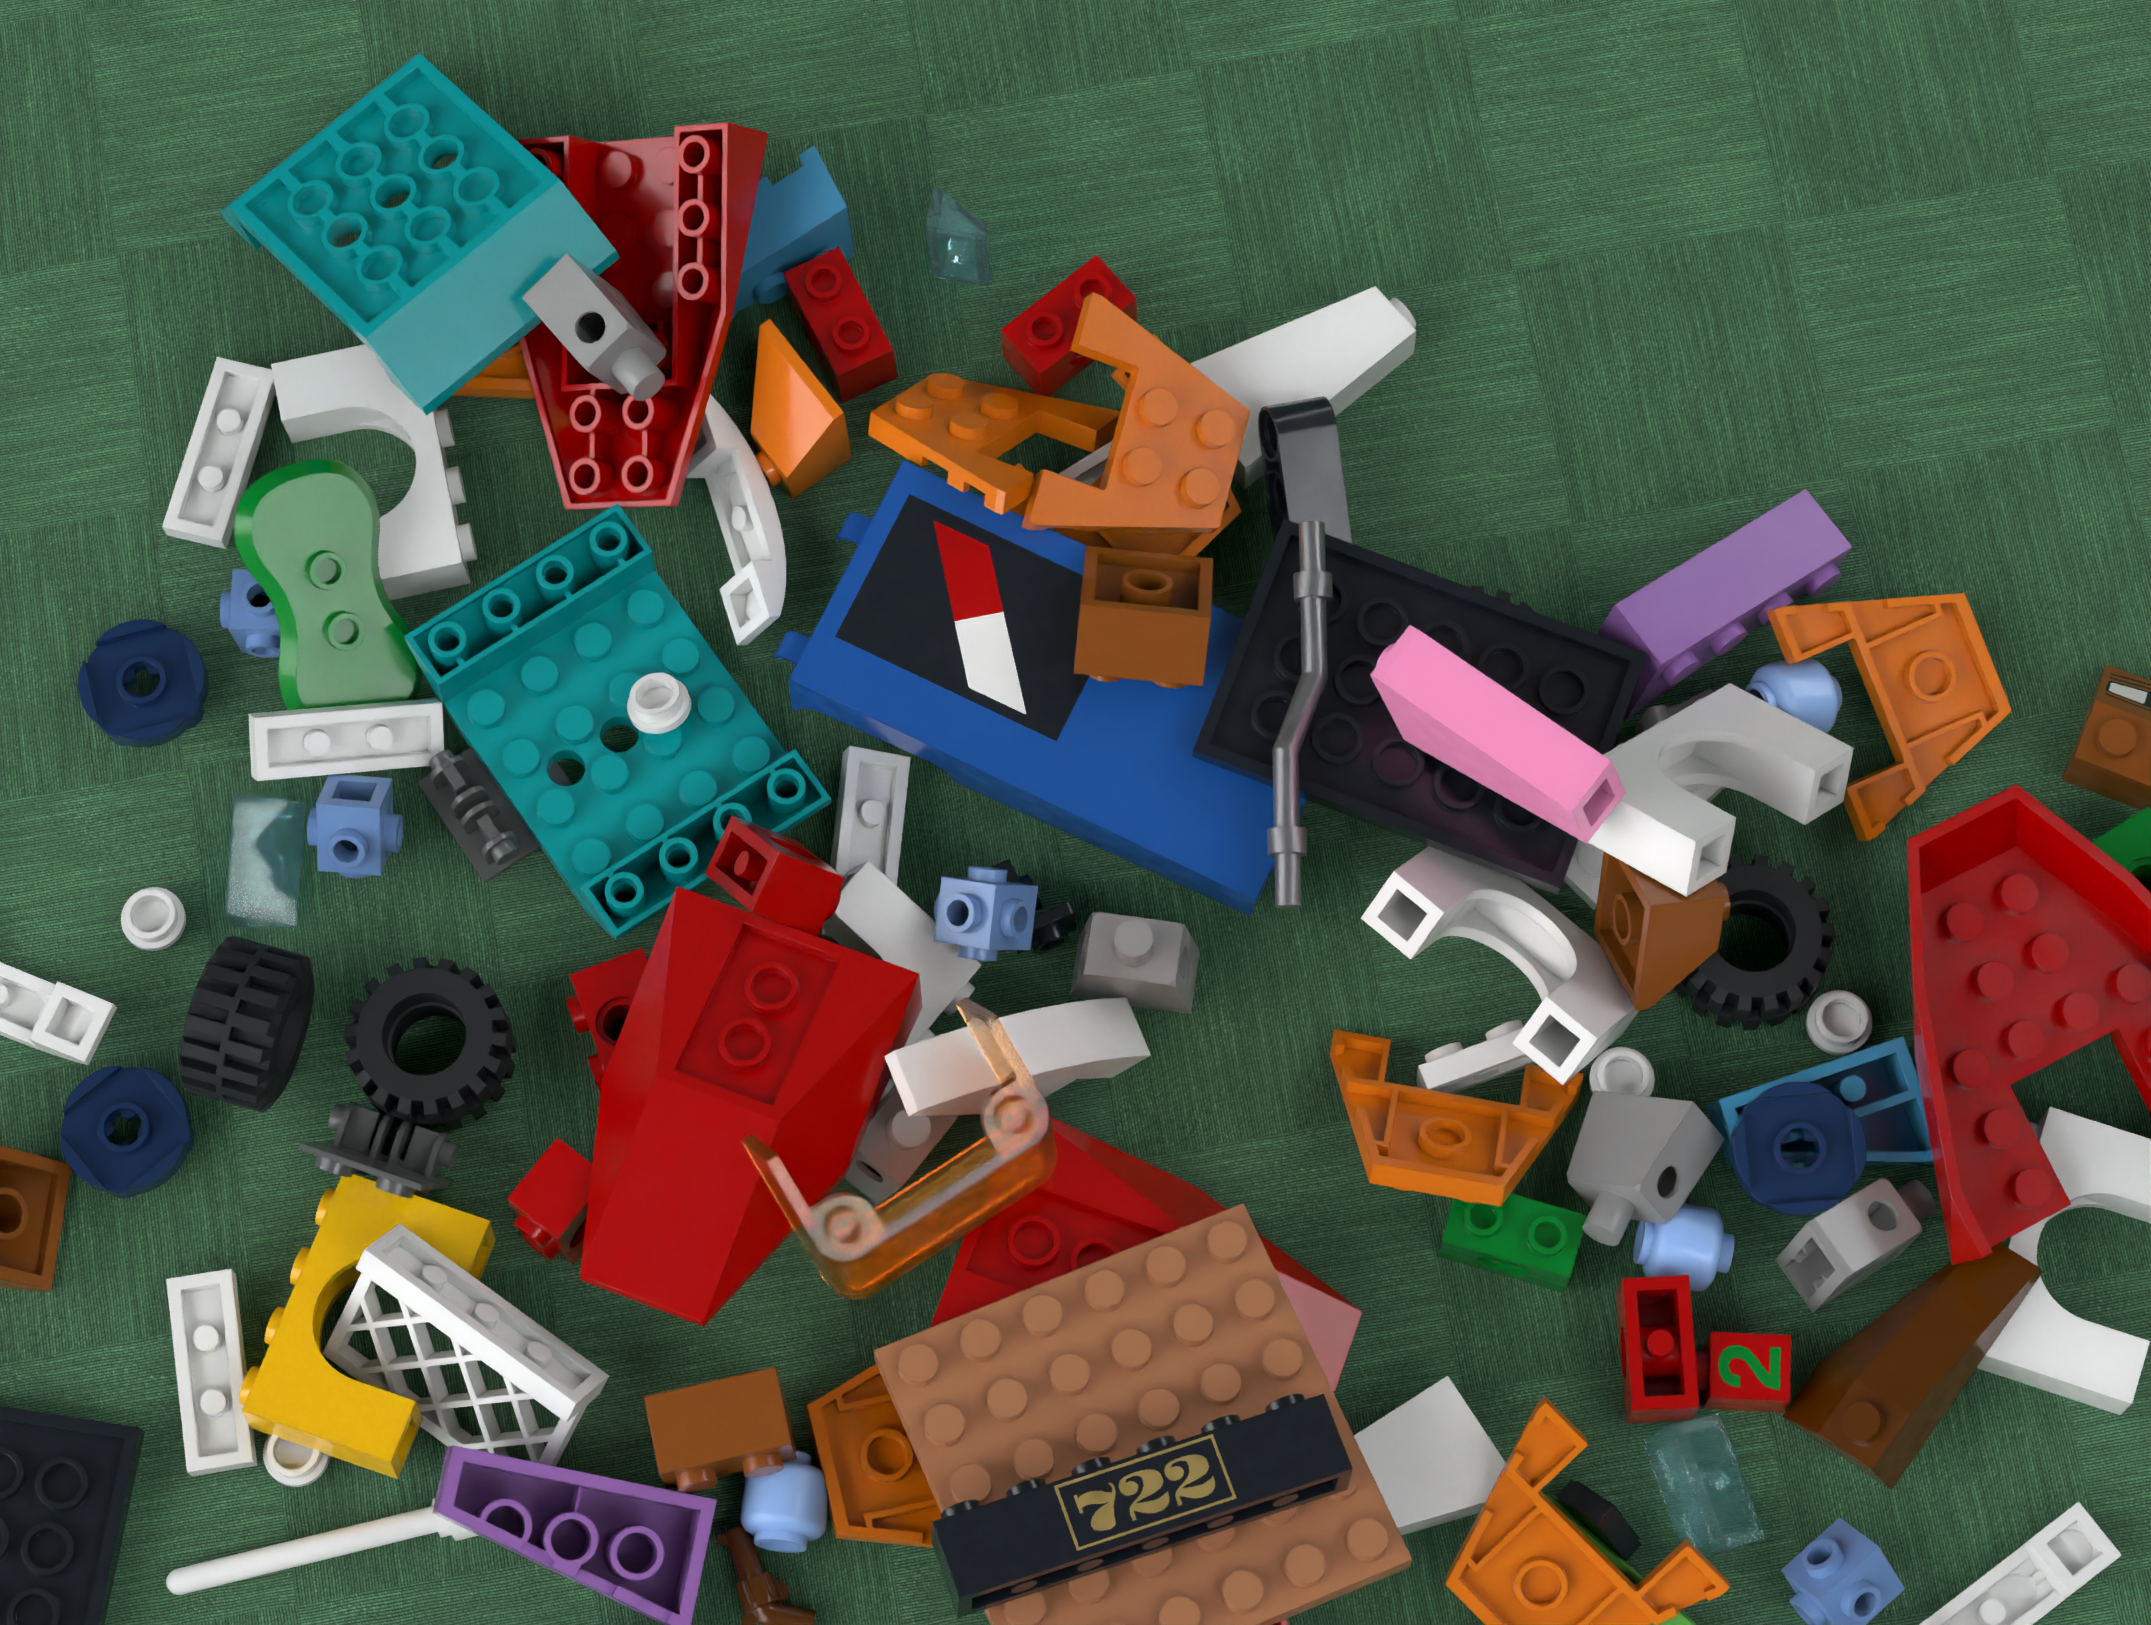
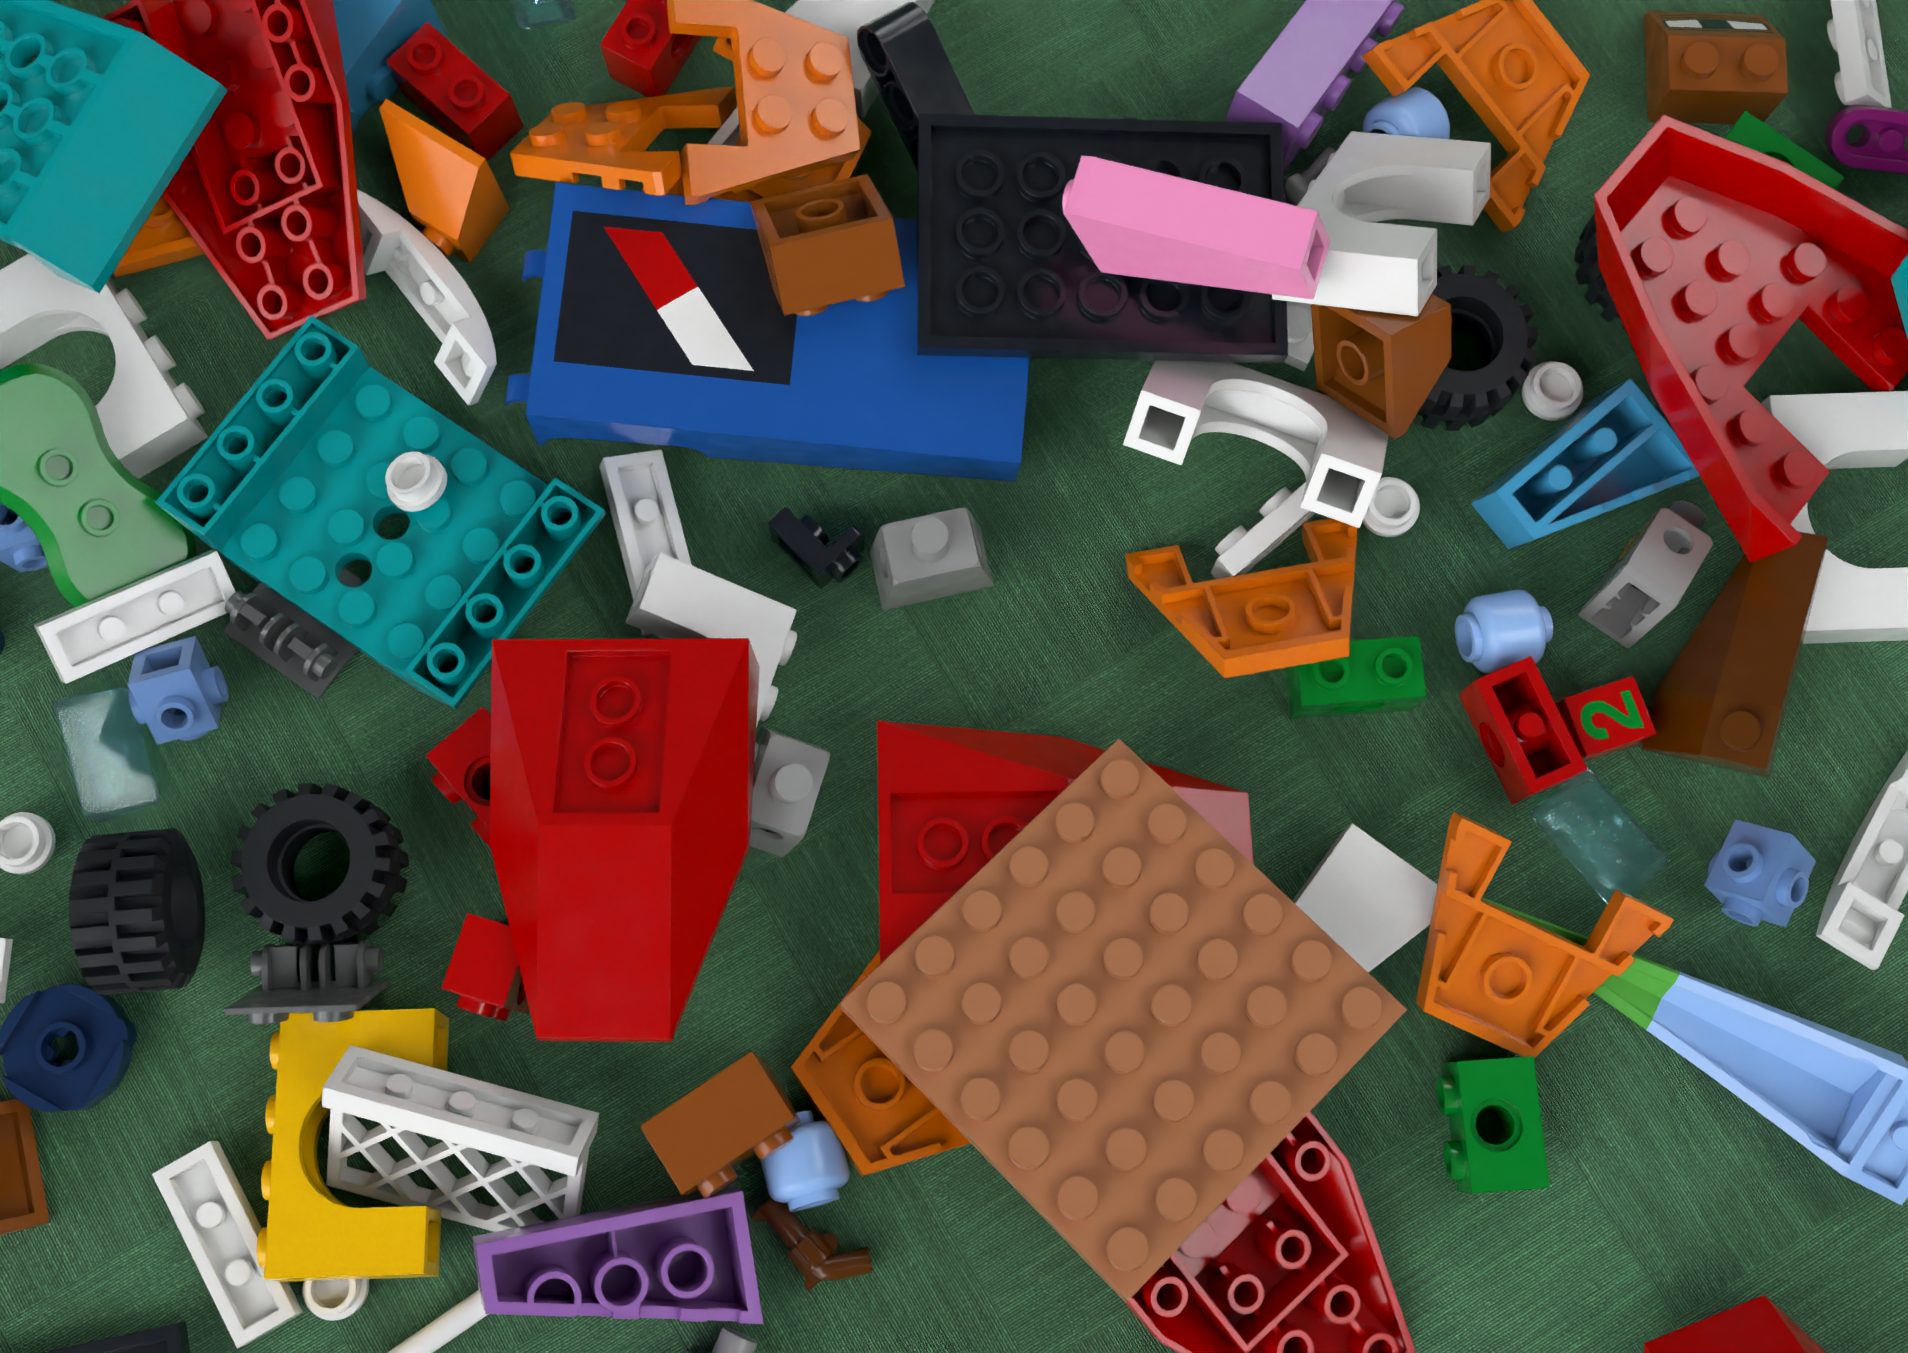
camera: 25 degrees left, 5 degrees up
light grey torso [522,253,667,401] -> none
red brick [705,815,845,937] -> none
clear orange windscreen [741,997,1058,1299] -> none
white slope [884,997,1151,1117] -> none
black brick [931,1394,1353,1618] -> none
medium blue brick [934,866,1038,961] -> none
flat silver bar [1267,521,1333,909] -> none
black tile [1556,1480,1642,1561] -> none
light grey torso [1566,1090,1725,1246] -> none
dark blue plate [1730,1082,1867,1216] -> none

